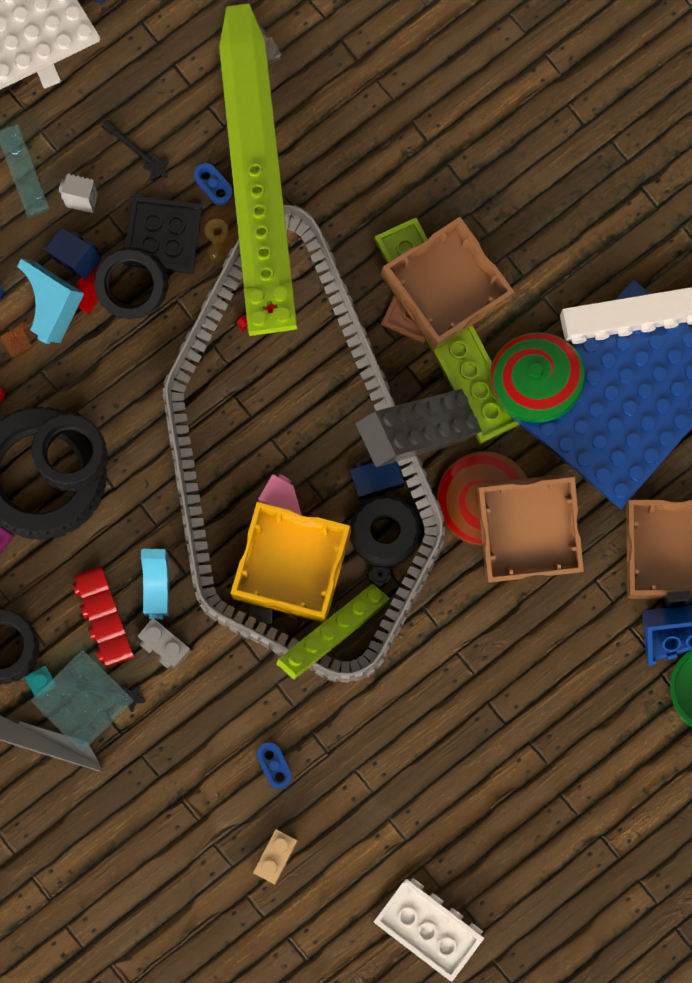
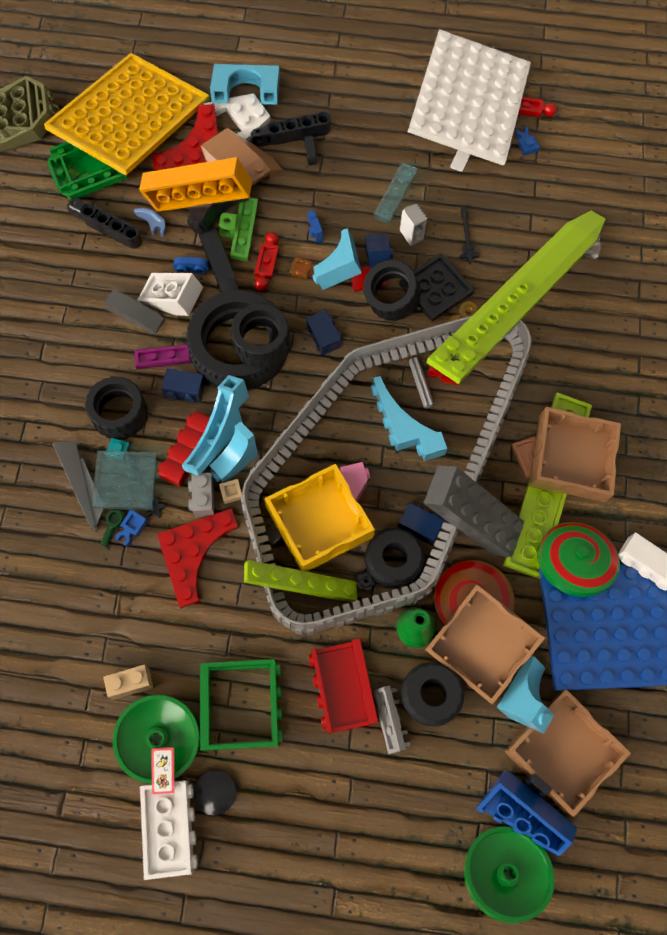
camera: 45 degrees right, 10 degrees down
blue plate [194,163,233,205] -> none
blue plate [257,743,292,789] -> none
none -> dark green plate [100,509,125,547]
none -> green dish [112,694,200,784]
none -> blue plate [115,509,149,546]
none -> tile [152,747,175,794]
none -> red plate [157,509,238,609]
none -> dark blue brick [161,368,205,403]
none -> medium azure arch [182,375,249,476]
none -> black dish [193,770,236,816]
none -> green window [200,659,283,751]
none -> tan plate [219,479,242,504]
none -> dark blue brick [306,310,343,356]
none -> red panel [308,638,378,734]
none -> medium azure arch [371,376,447,461]
none -> light grey plate [373,686,411,754]
none -> green cone [396,607,436,648]
none -> black tyre [401,662,465,727]
none -> light grey axle [409,357,434,408]
none -> medium azure arch [497,656,554,733]

